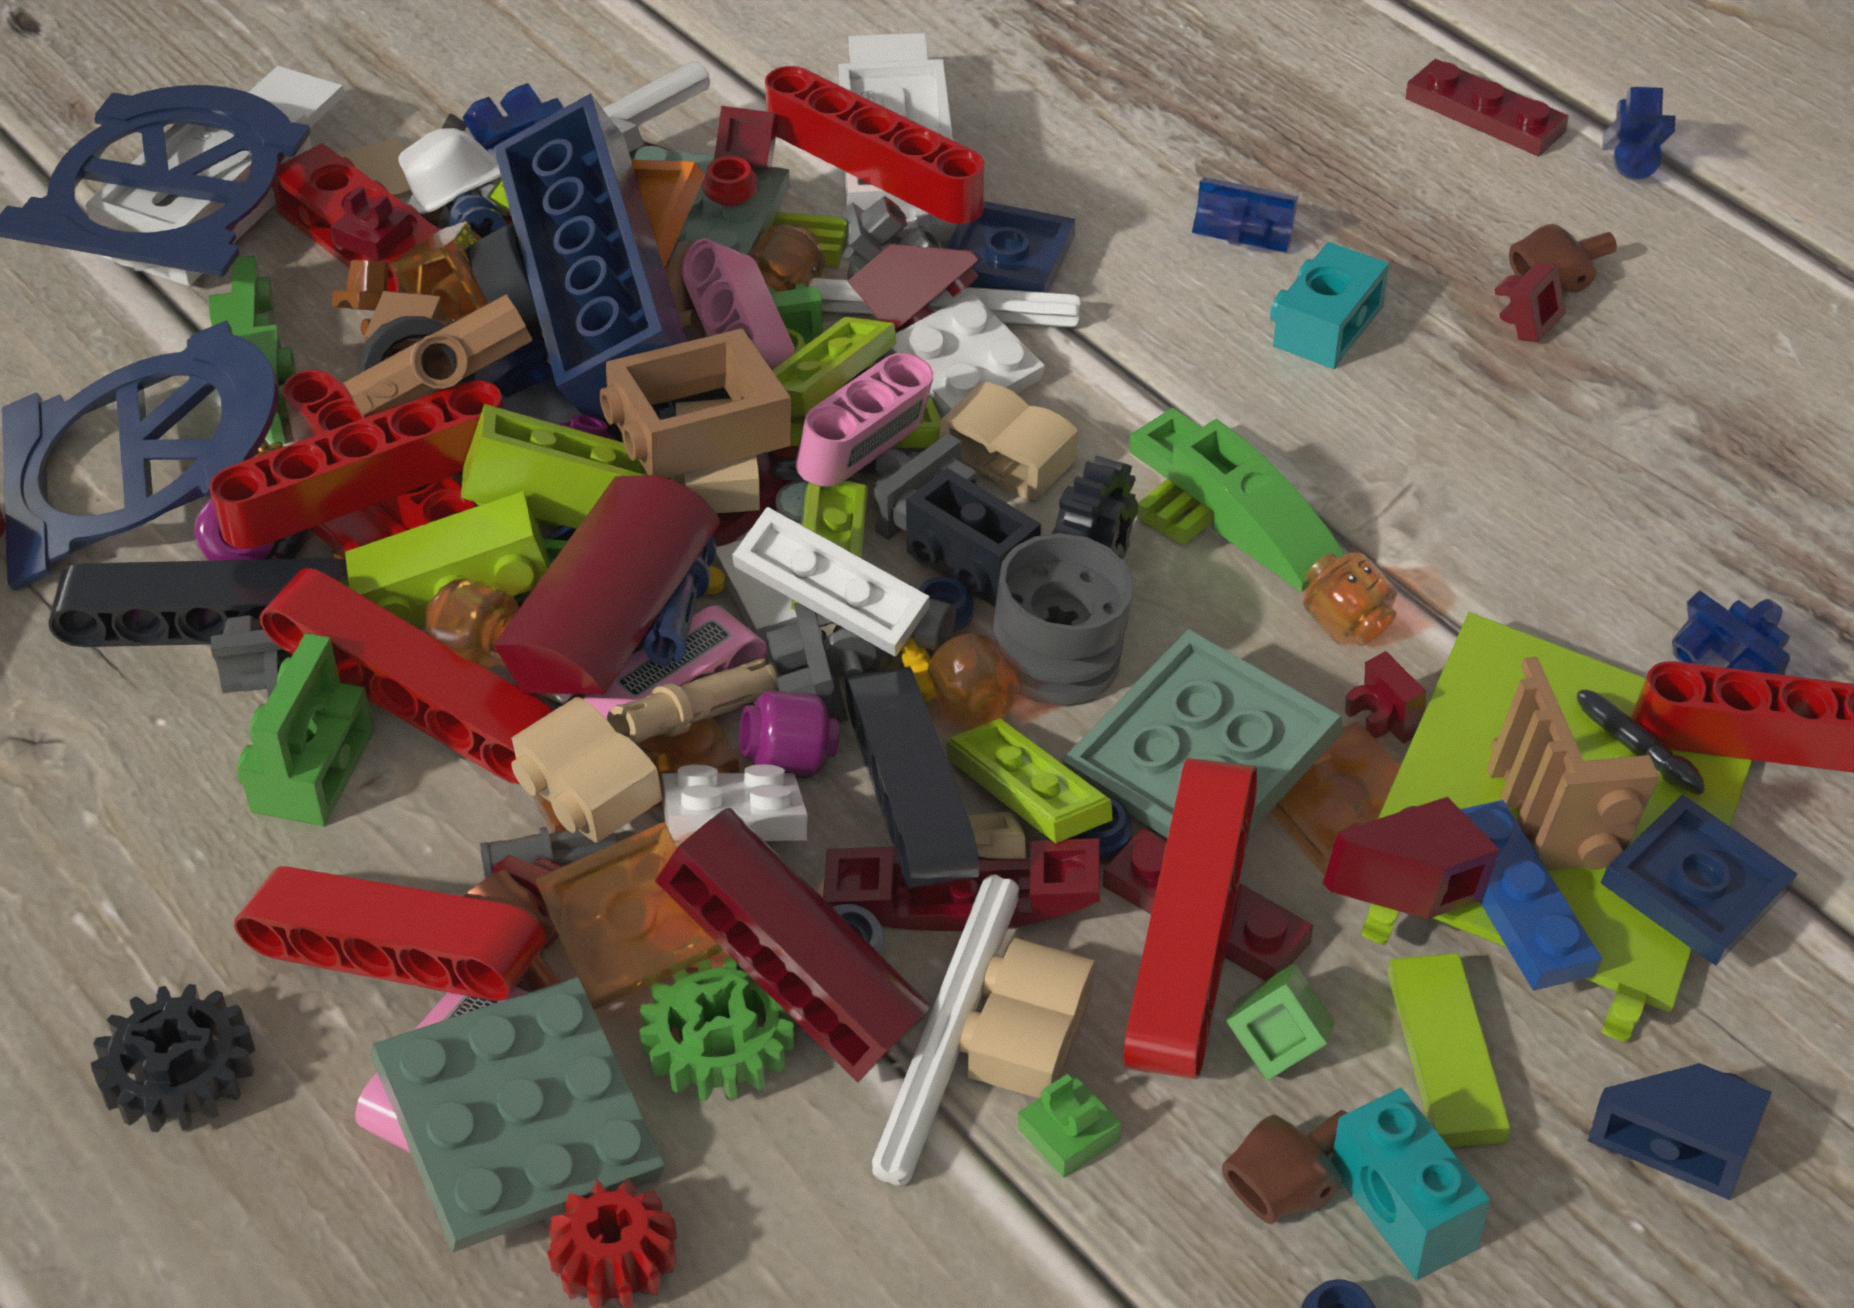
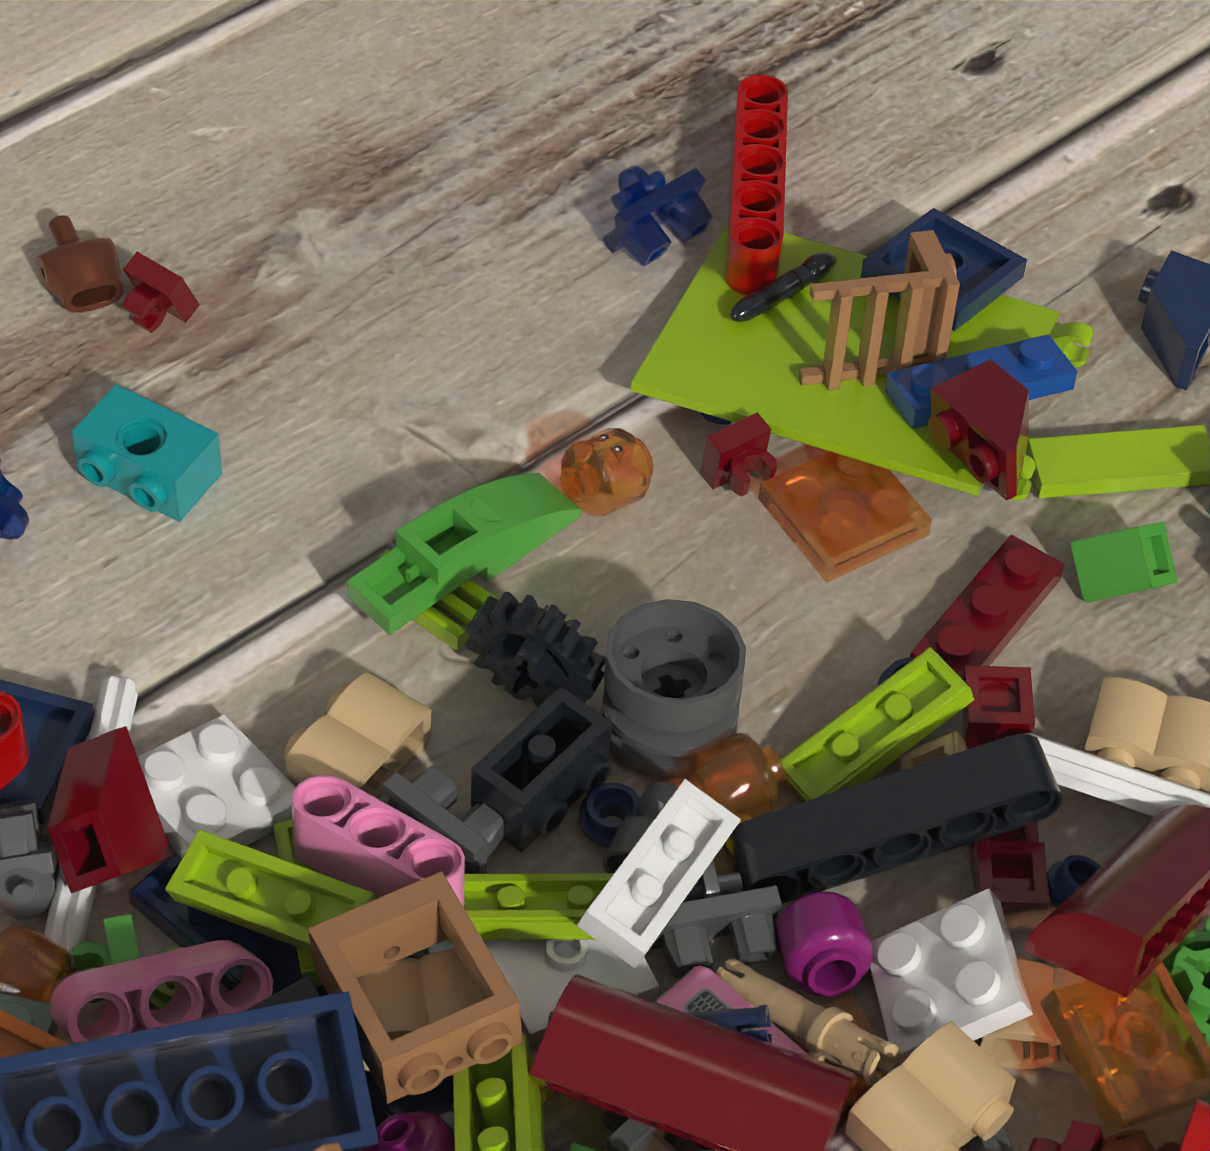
camera: 95 degrees left, 5 degrees up
sand green plate [1062,629,1344,838] -> none
red beam [1124,758,1257,1080] -> none

